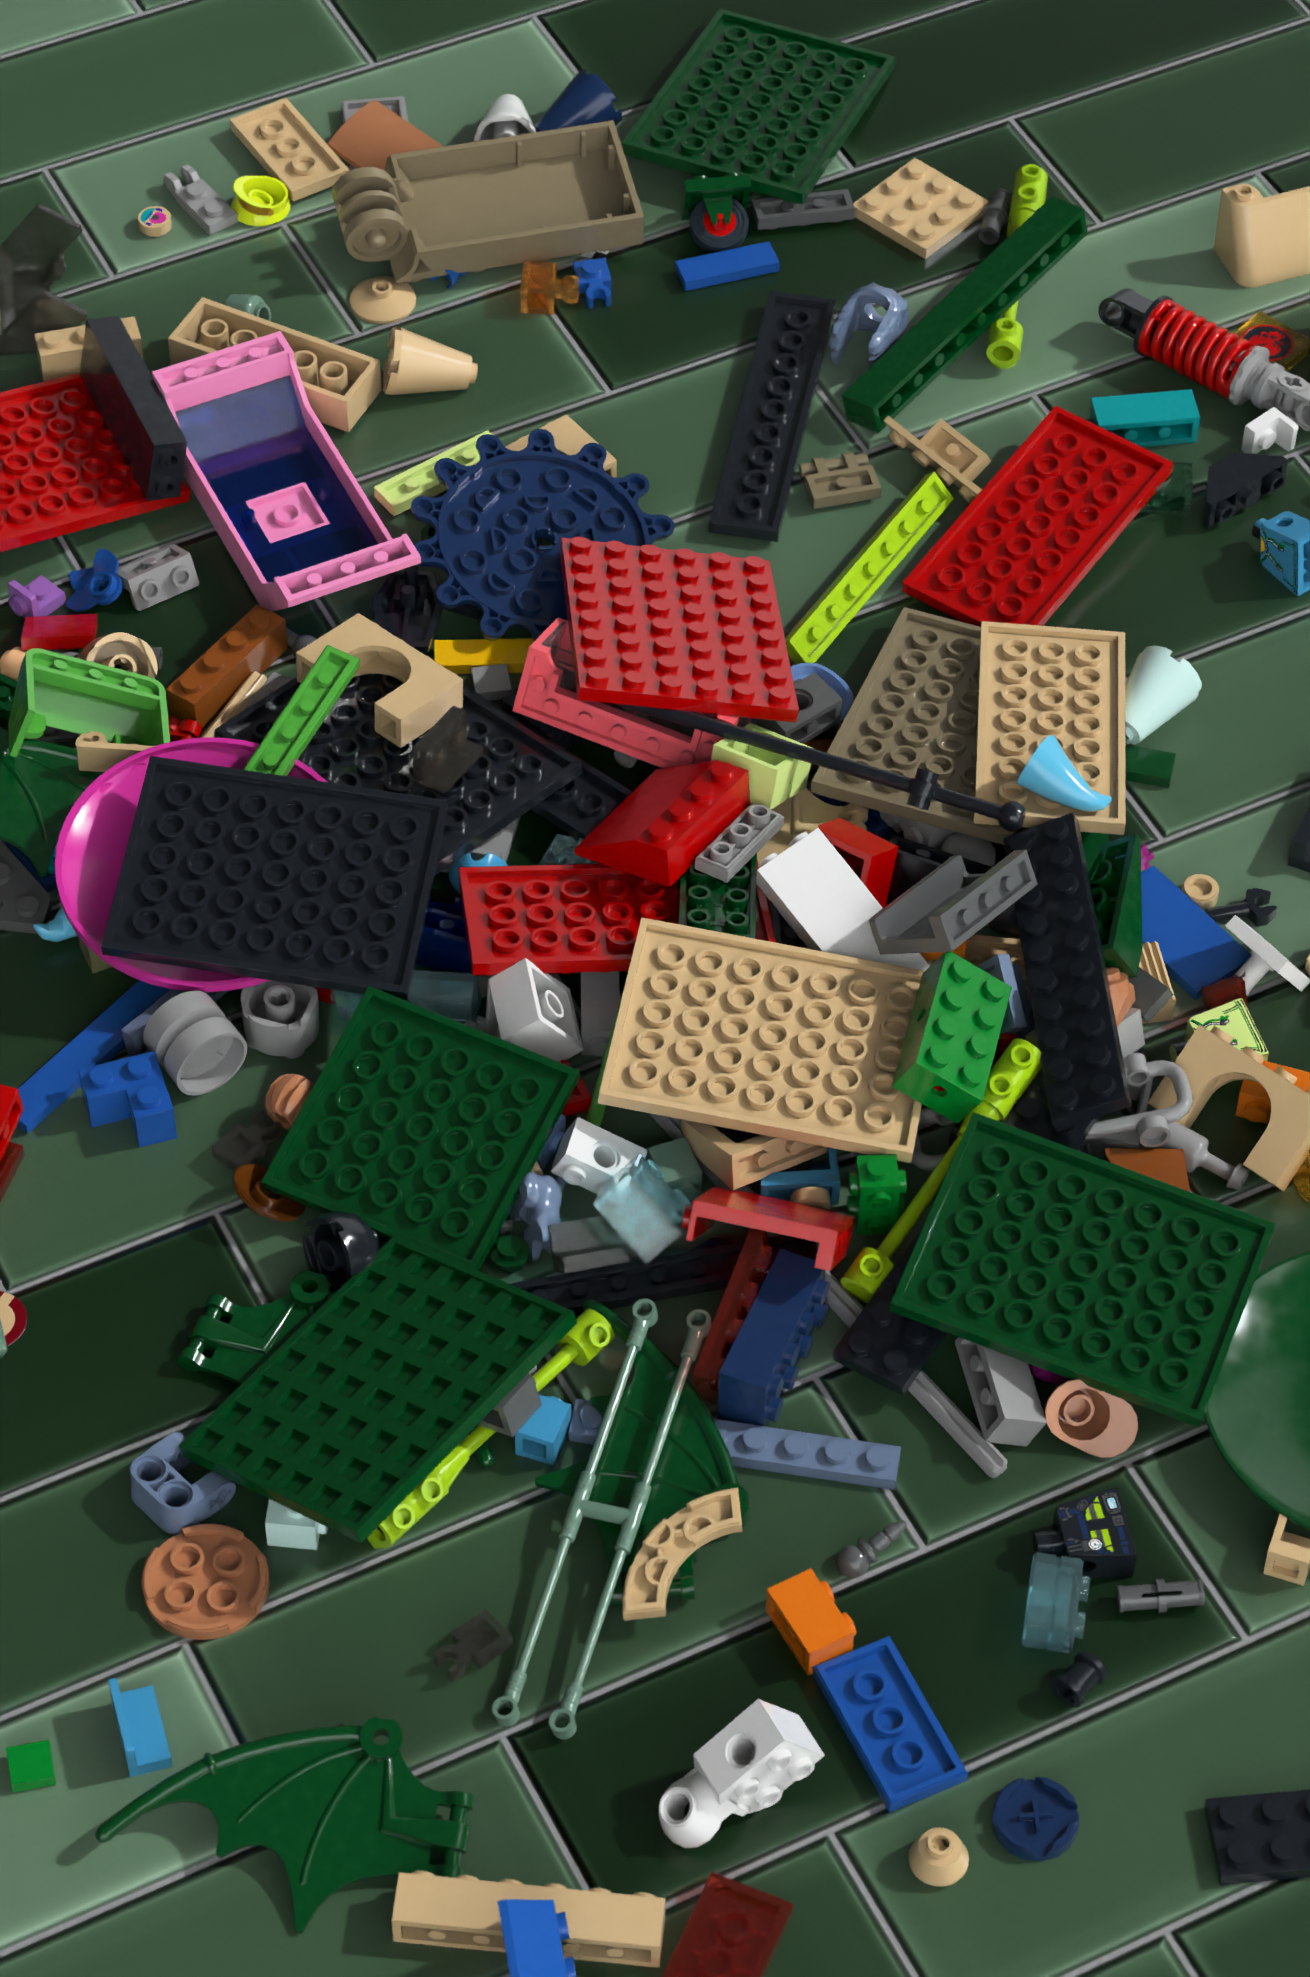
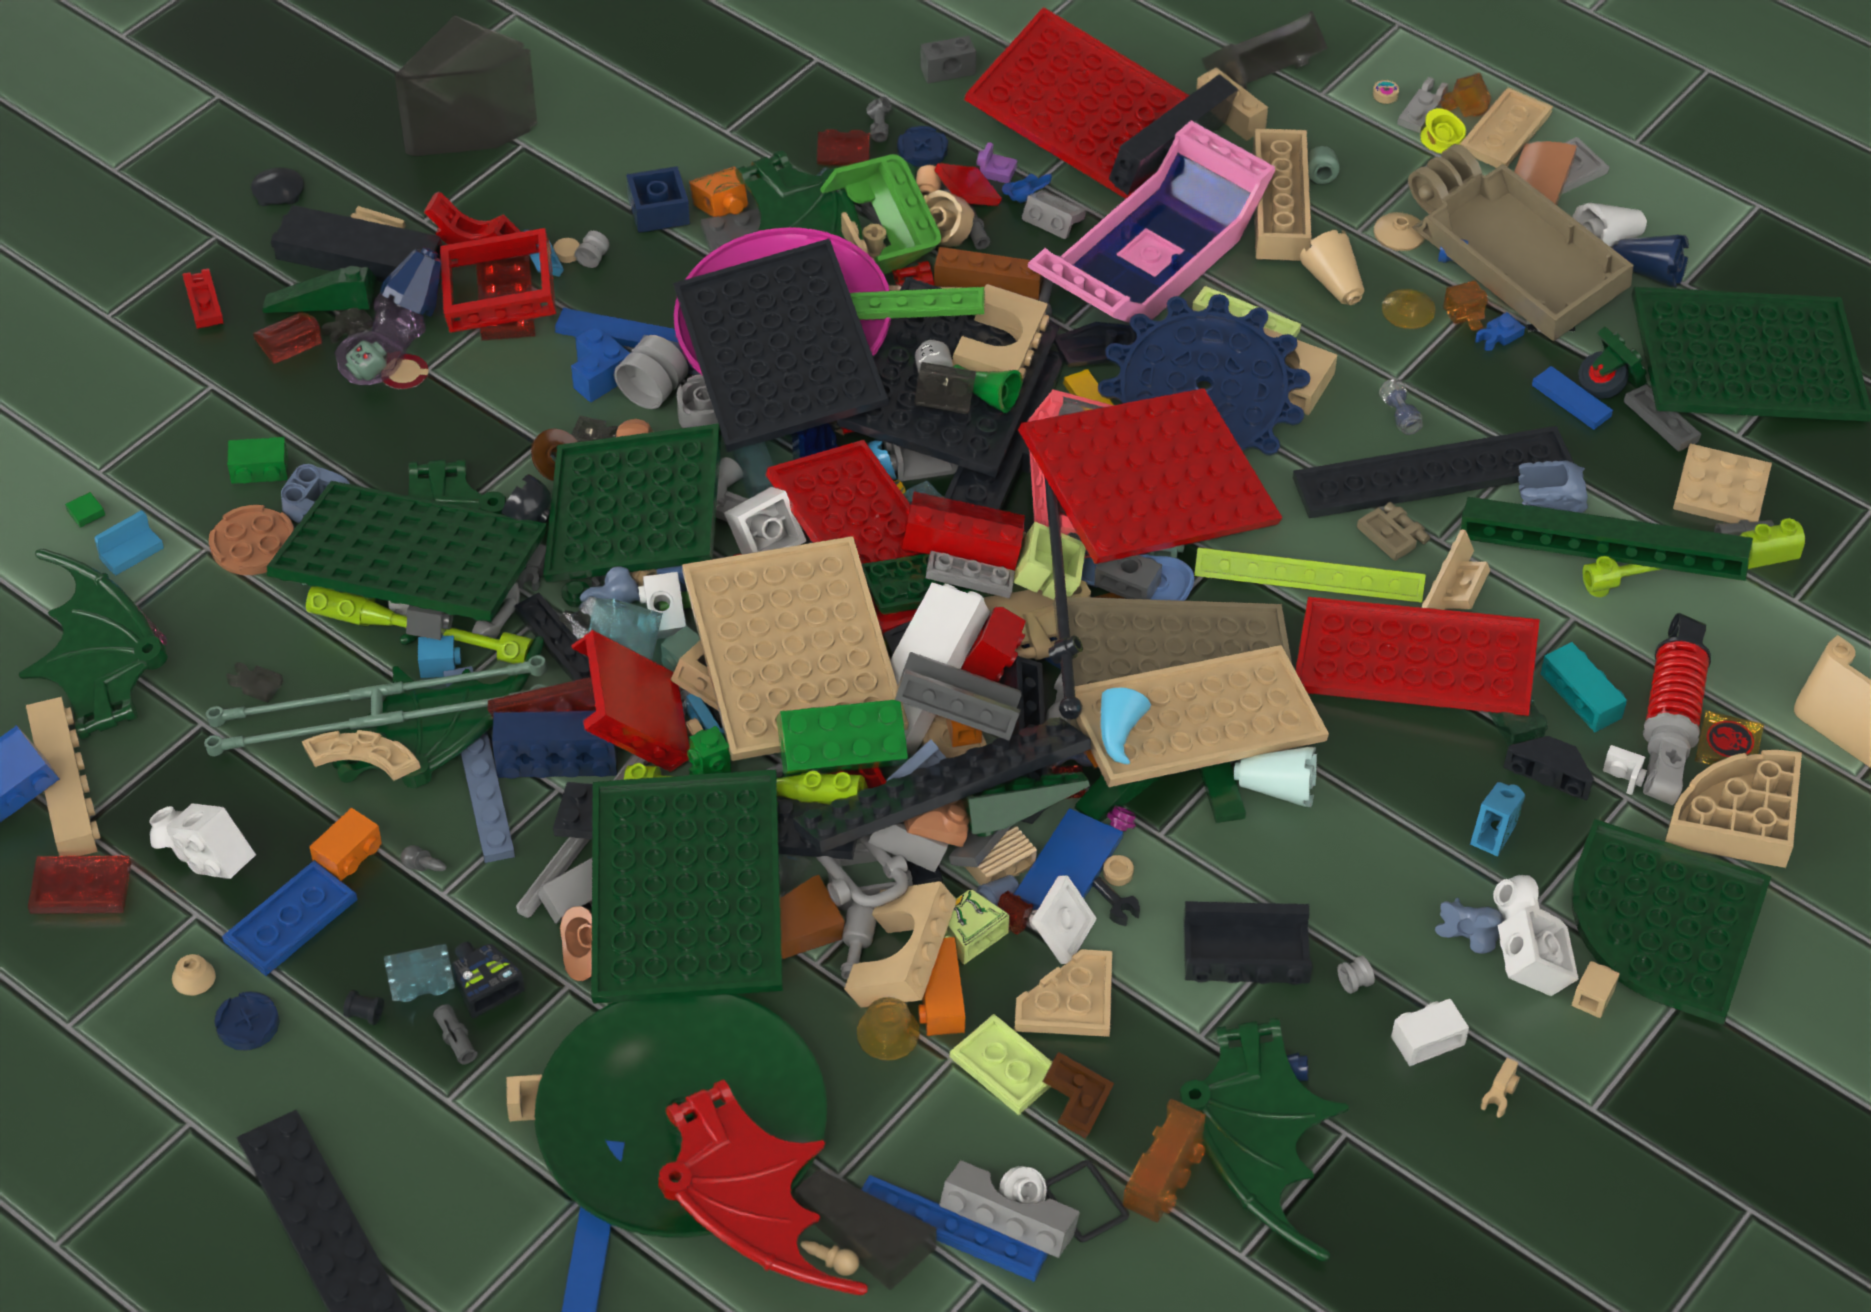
camera: 65 degrees right, 0 degrees up
none -> green brick [227,437,288,484]
none -> light grey head [915,340,953,381]
none -> green hat [953,365,1023,413]
none -> sand blue cone [976,875,1019,908]
none -> clear piece [1379,379,1423,435]
none -> clear yellow dish [1382,289,1435,329]
none -> clear orange brick [1441,73,1491,117]

